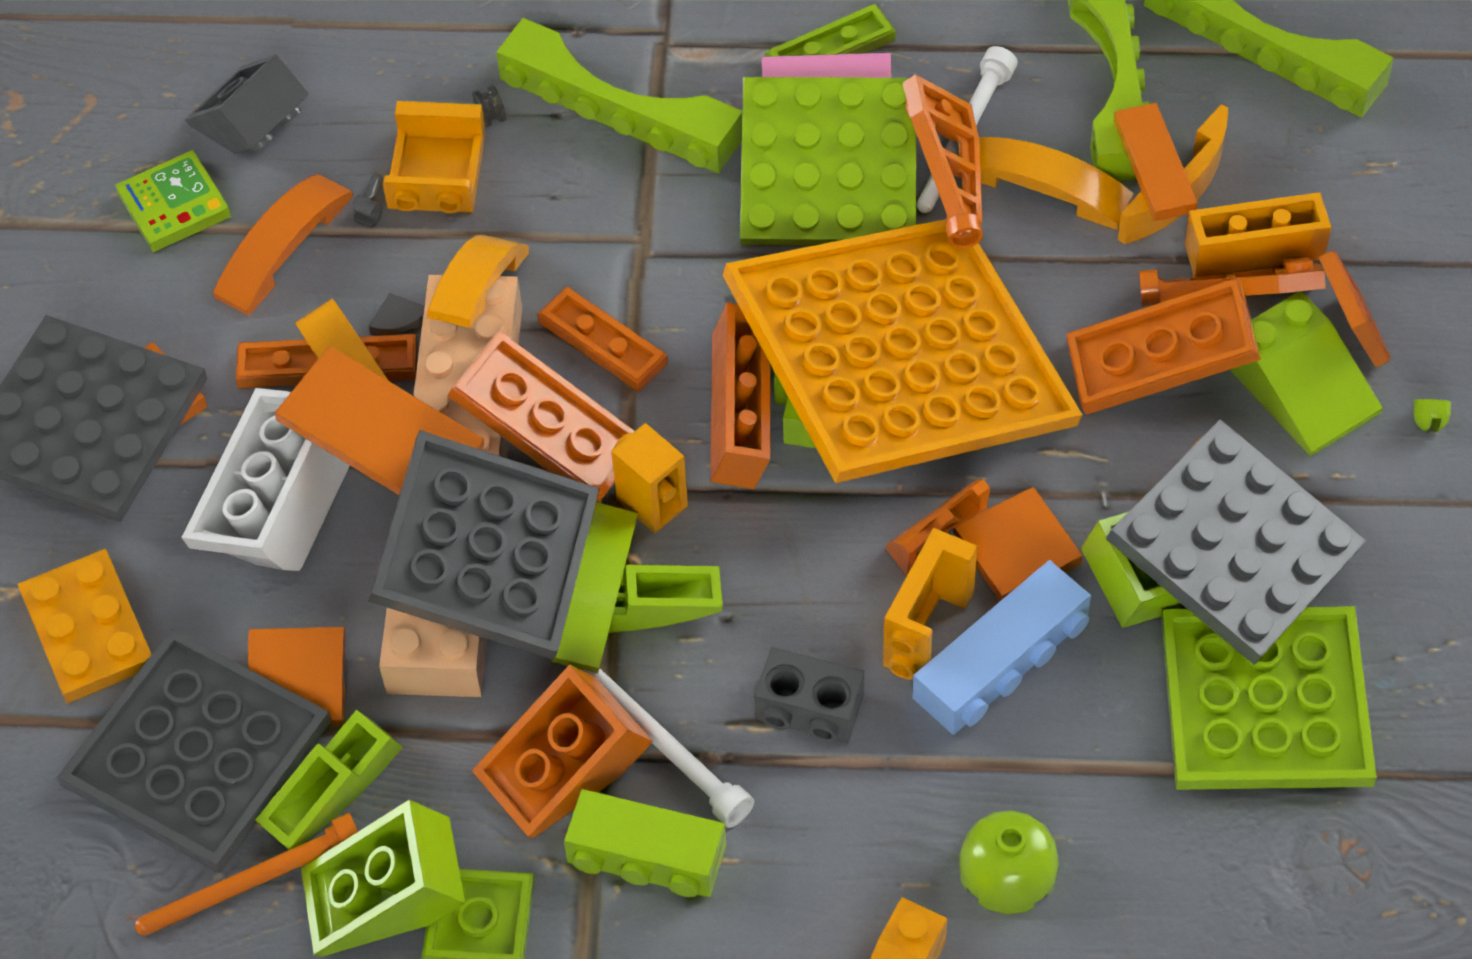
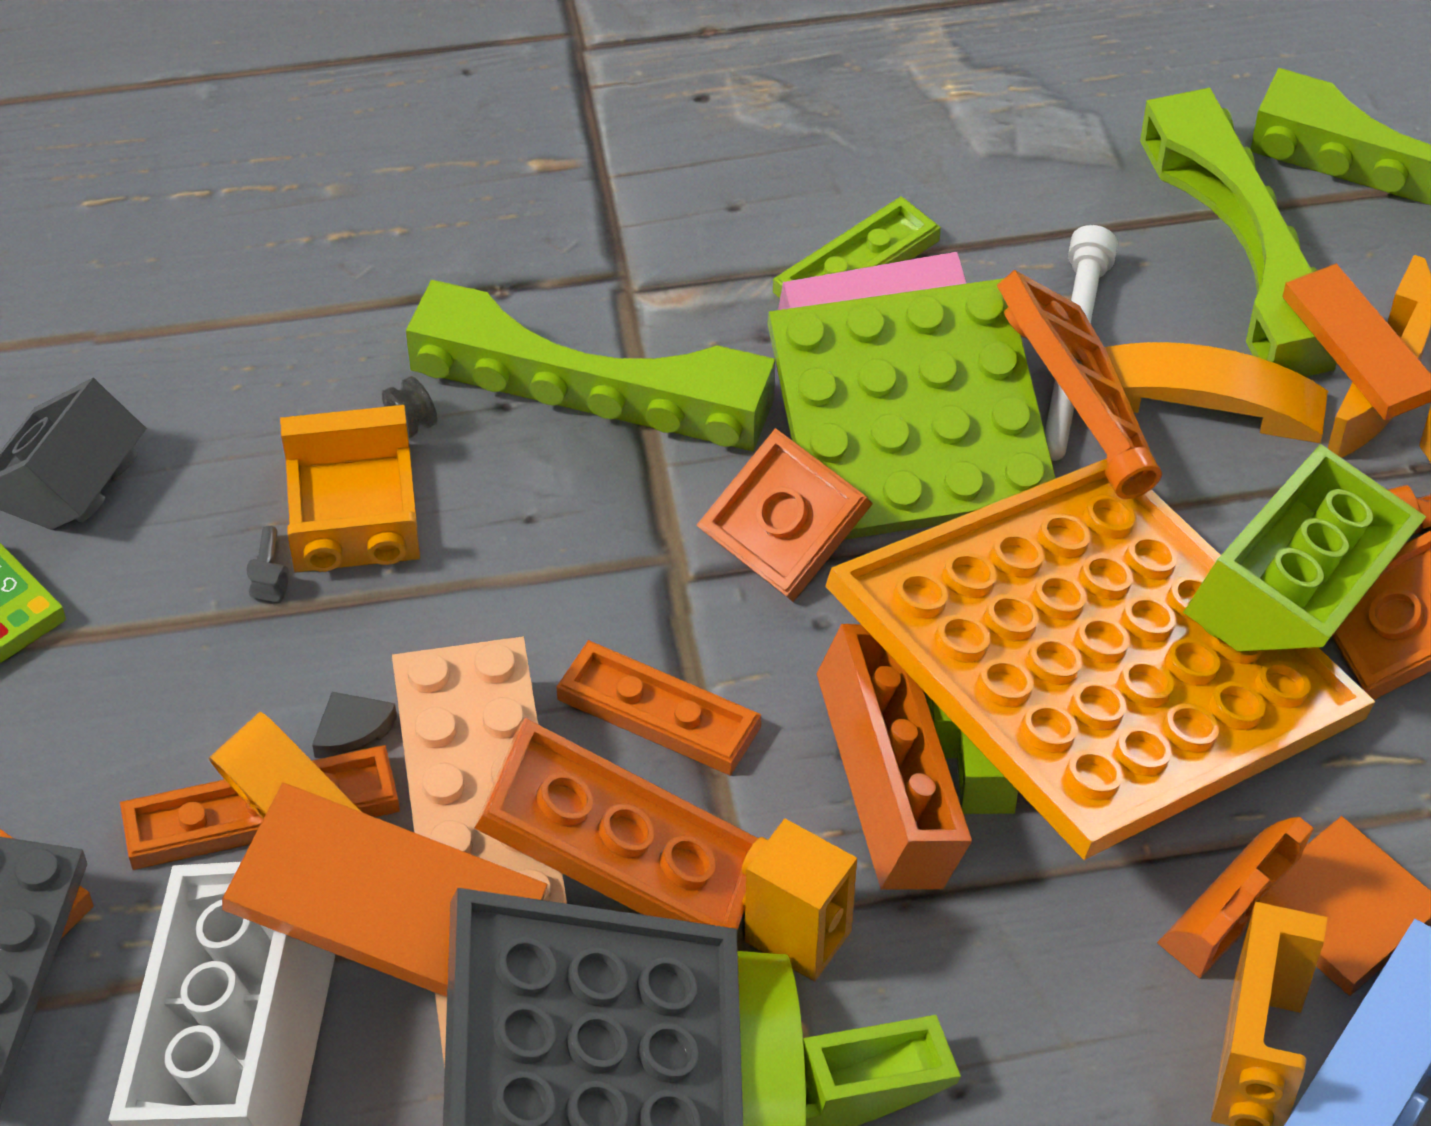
camera: 15 degrees left, 5 degrees down
orange slope [213,174,353,316] -> none
light orange slope [427,234,529,328] -> none
none -> orange tile [697,428,873,602]
none -> lime slope [1183,444,1426,651]

